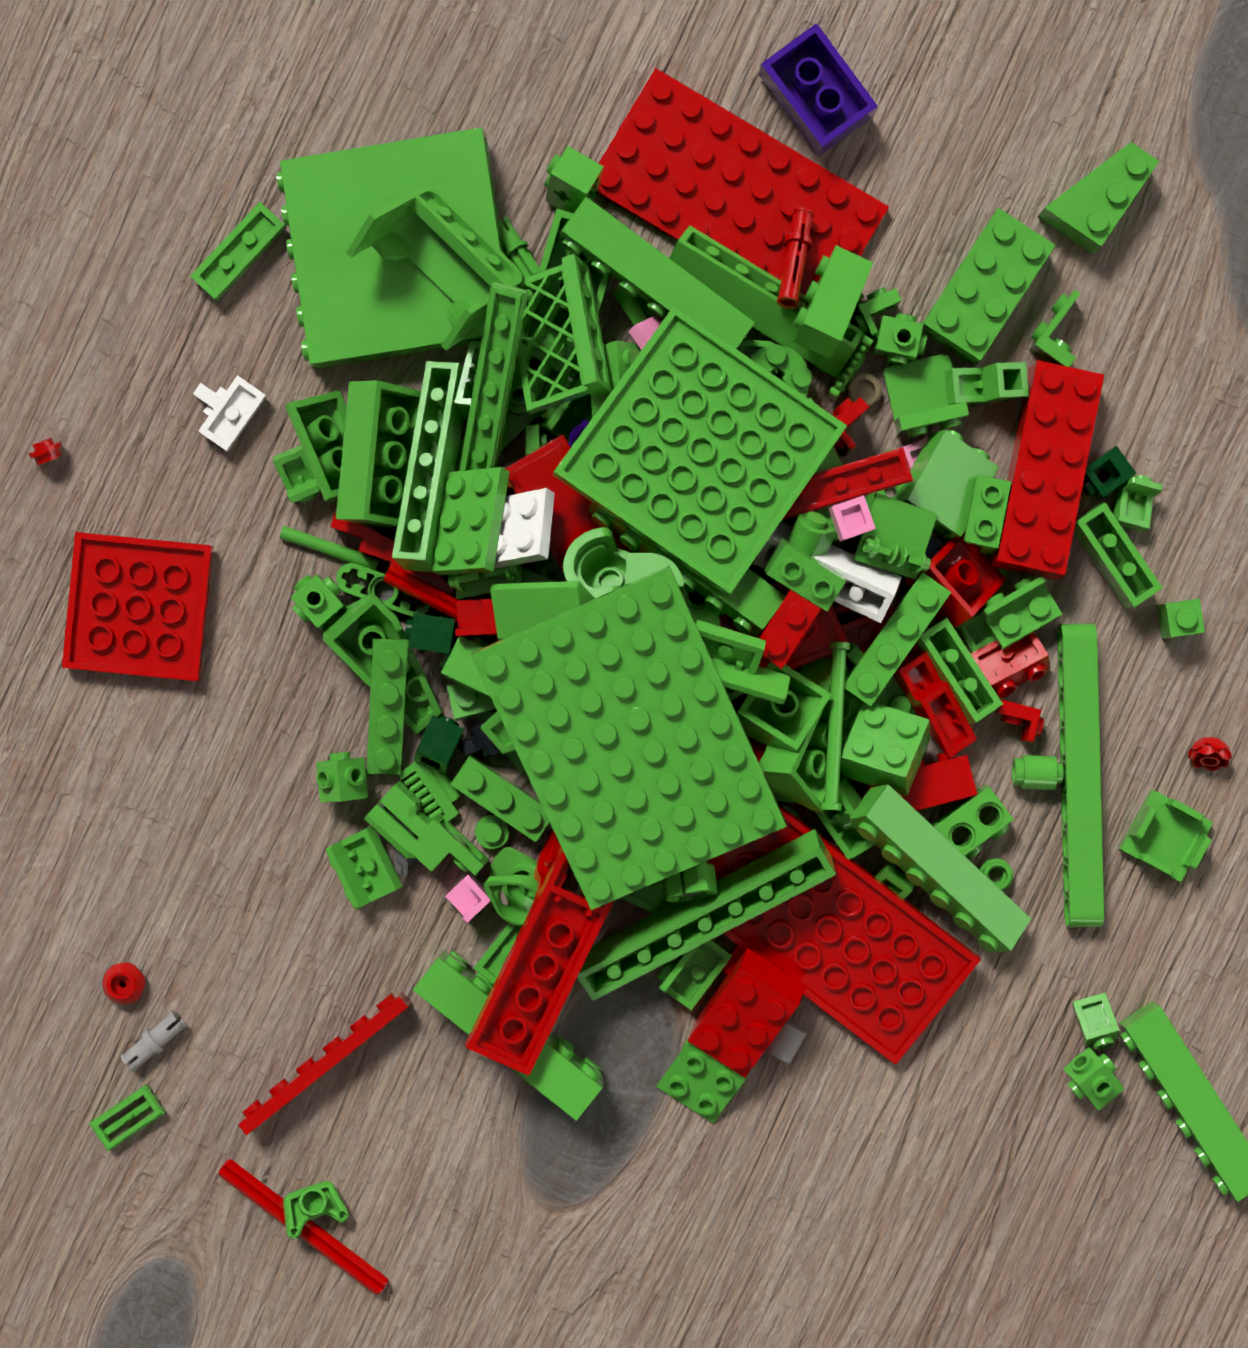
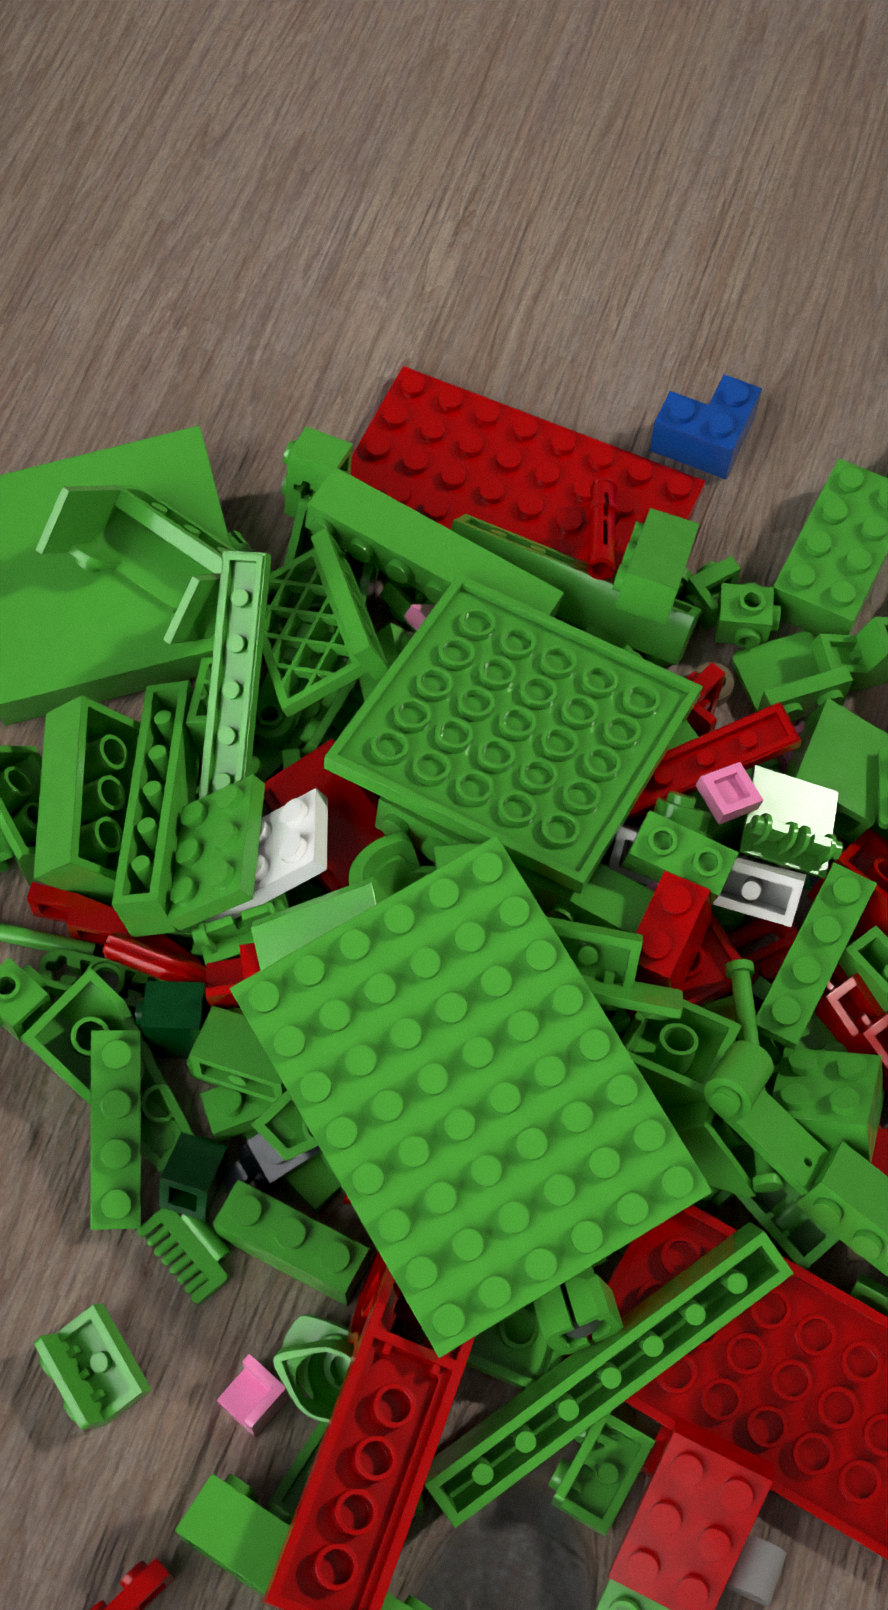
camera: 10 degrees left, 25 degrees down
bright green brick [316,752,368,803] -> none
bright green plate [364,781,489,877] -> none
bright green plate [475,815,509,849] -> none
dark purple brick [759,23,878,156] -> none
bright green piece [827,335,874,401] -> none
none -> blue brick [649,374,762,480]
none -> bright green door [703,1040,829,1196]

